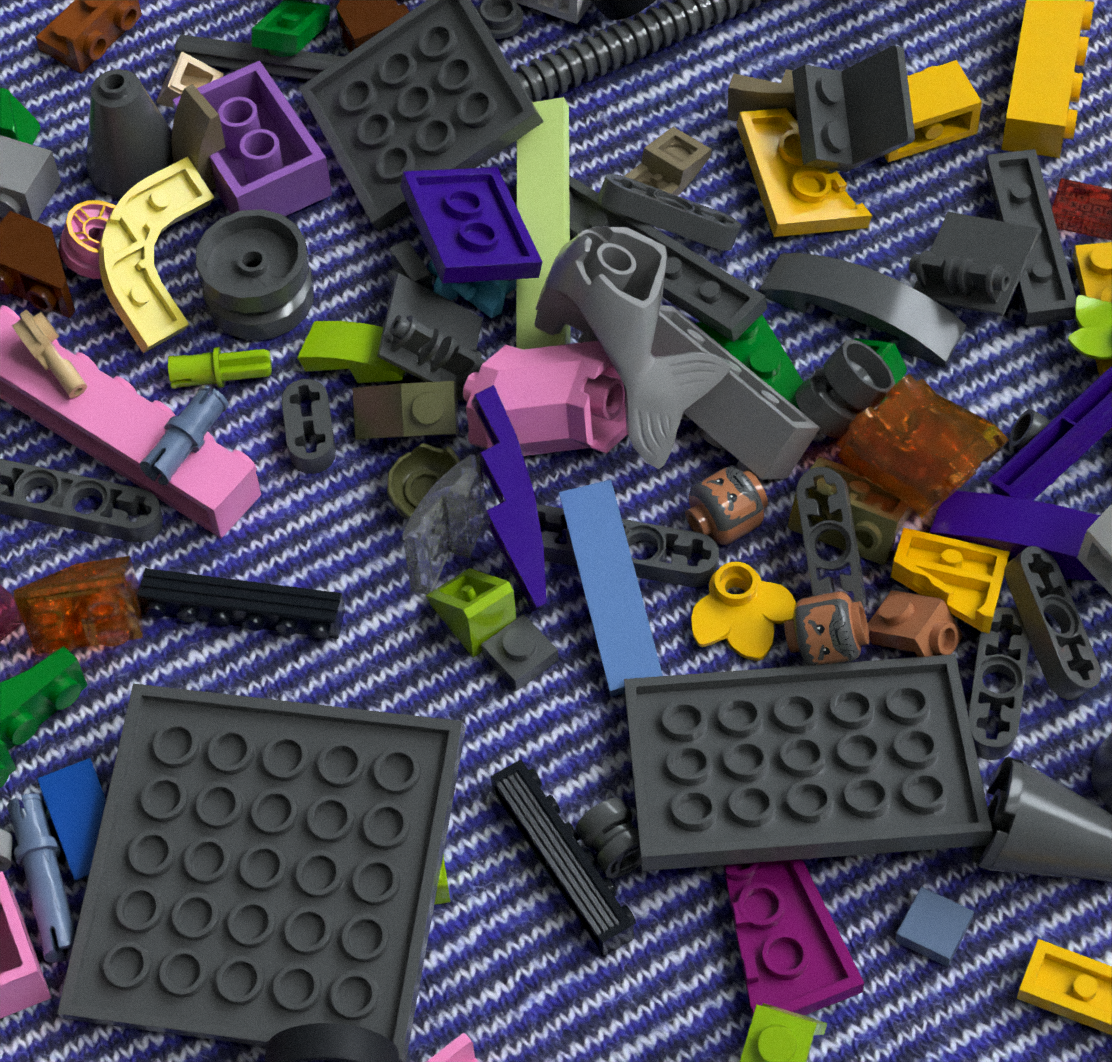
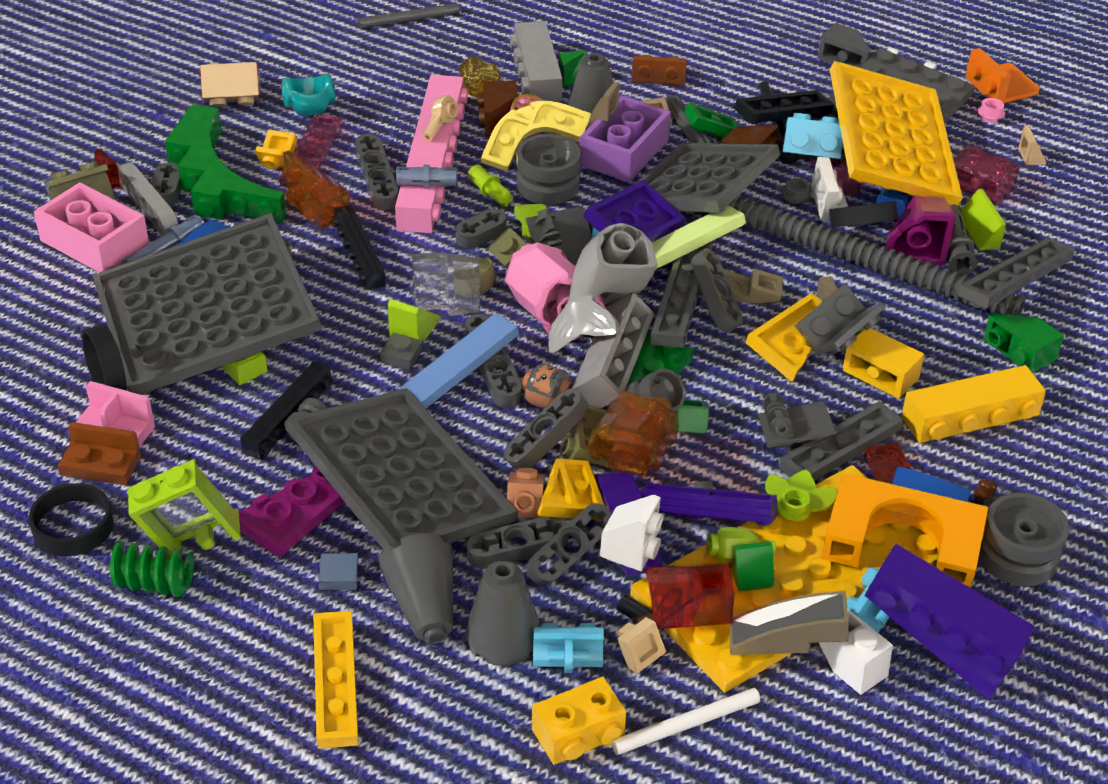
camera: 55 degrees right, 15 degrees down
dark purple slope [471,385,547,612] -> none
yellow plate [691,562,796,661] -> none
dark grey slope [759,253,966,368] -> none
head [784,591,869,665] -> none

